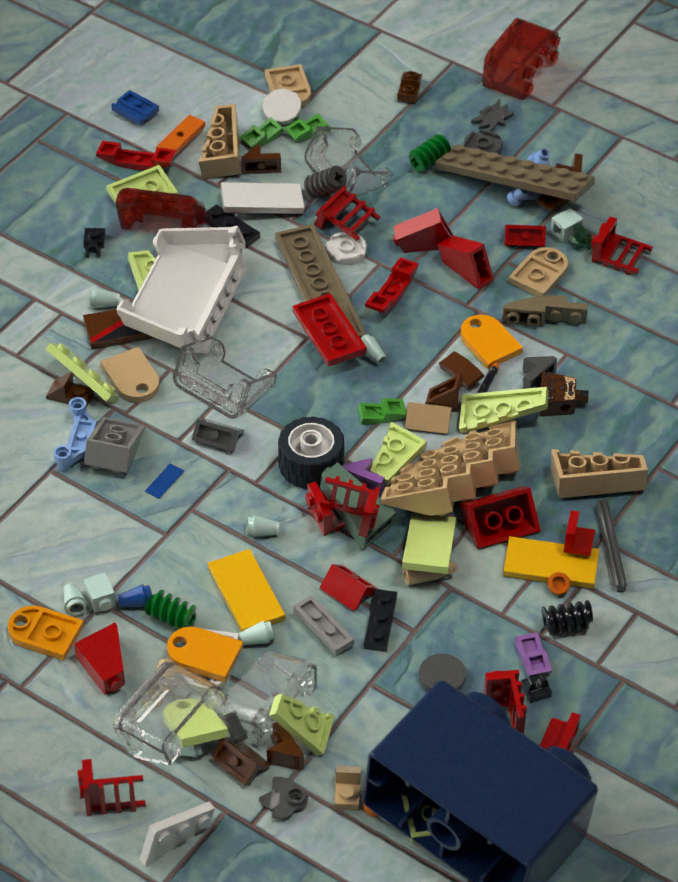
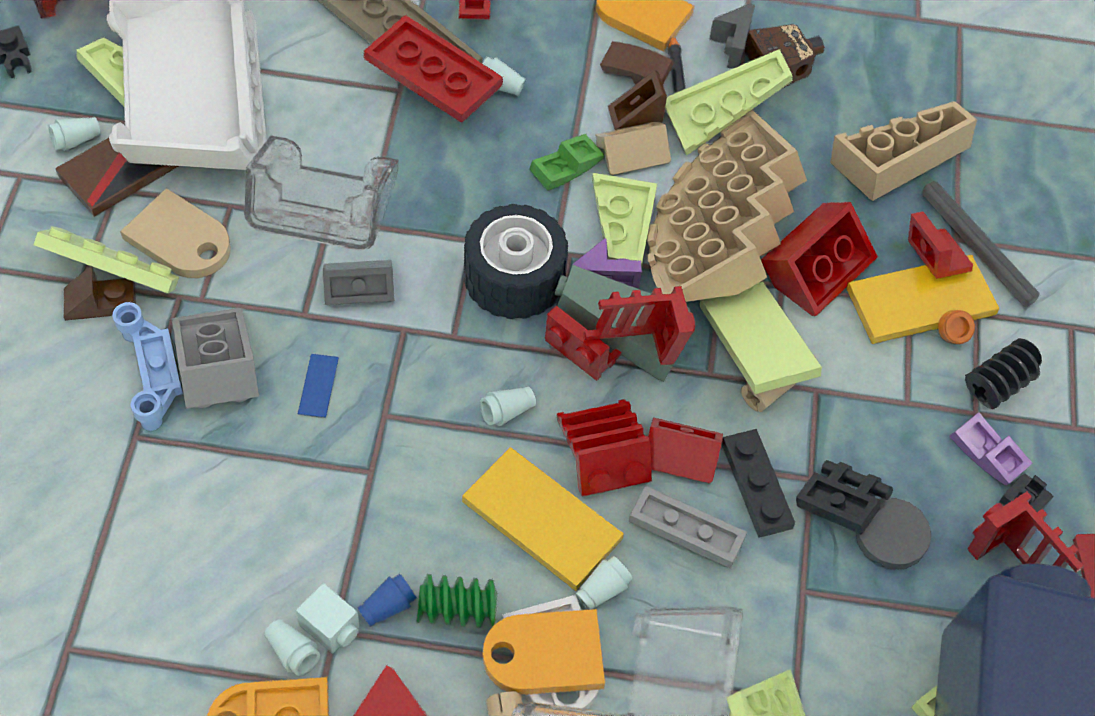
camera: 30 degrees left, 10 degrees up
none -> red plate [556,399,652,497]
none -> black plate [796,460,893,535]

